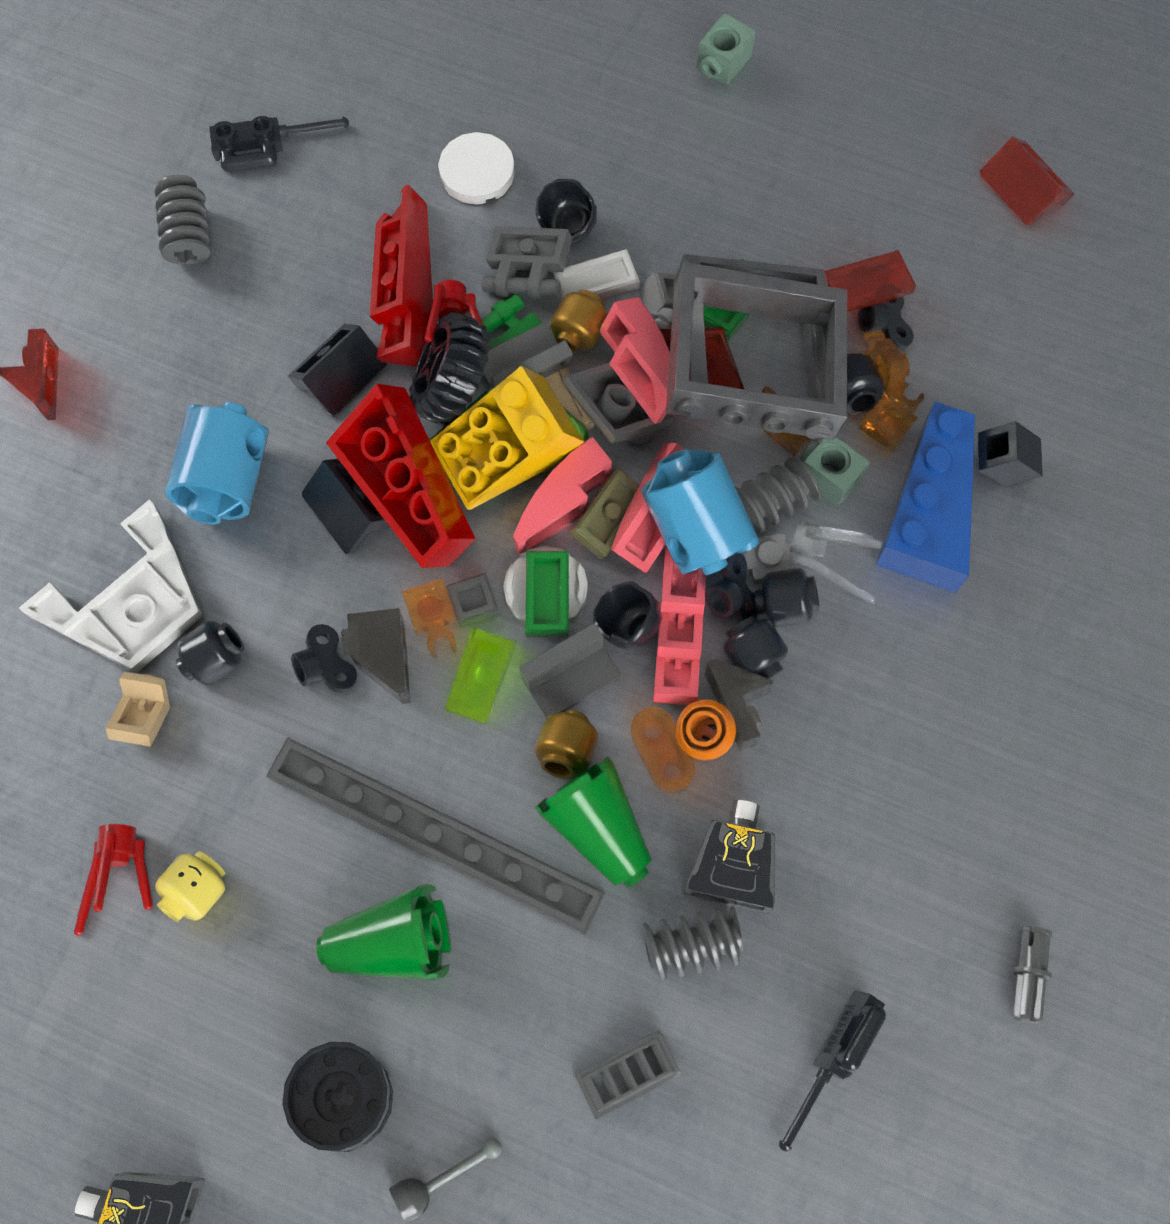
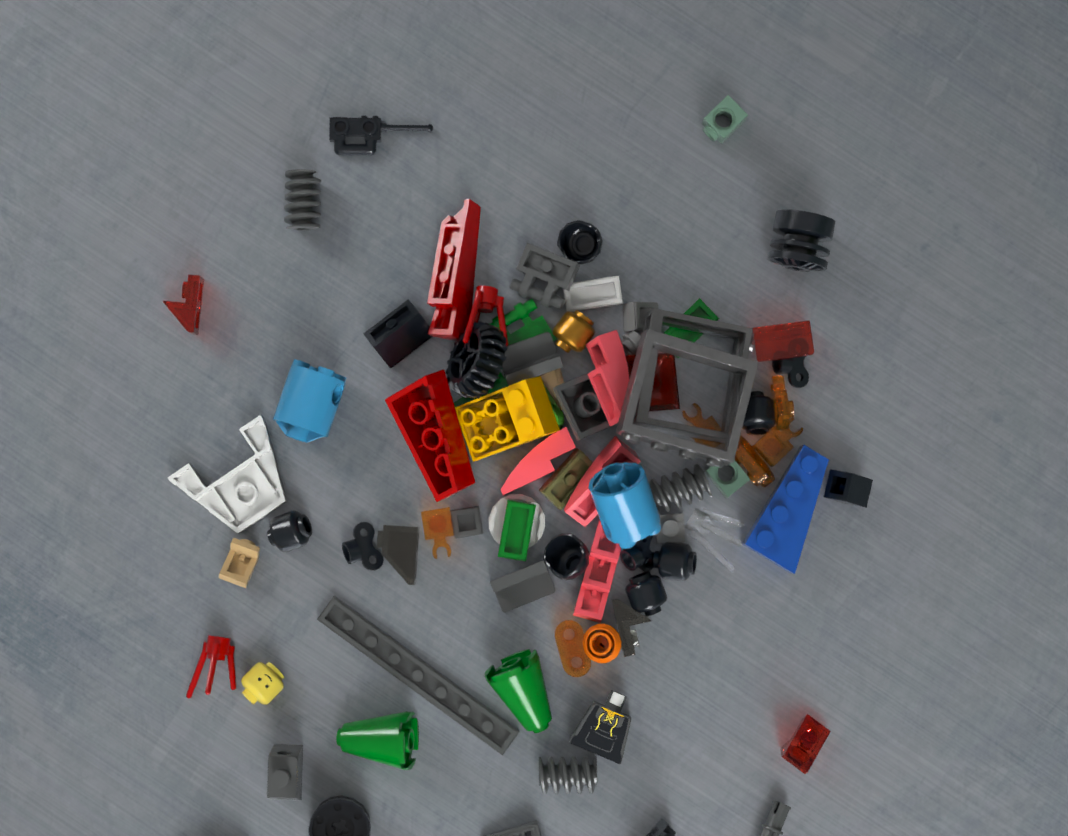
camera: 15 degrees right, 15 degrees up
black panel [302,458,391,554] -> none
white tile [438,132,515,205] -> none
clear neon green slope [445,627,517,724] -> none
pearl gold head [534,710,598,779] -> none
clear red panel [980,136,1075,225] -> none
none -> dark grey torso [267,744,303,800]
none -> clear orange plate [734,436,775,487]
none -> black wheel [767,209,836,272]
none -> clear red slope [780,714,831,774]

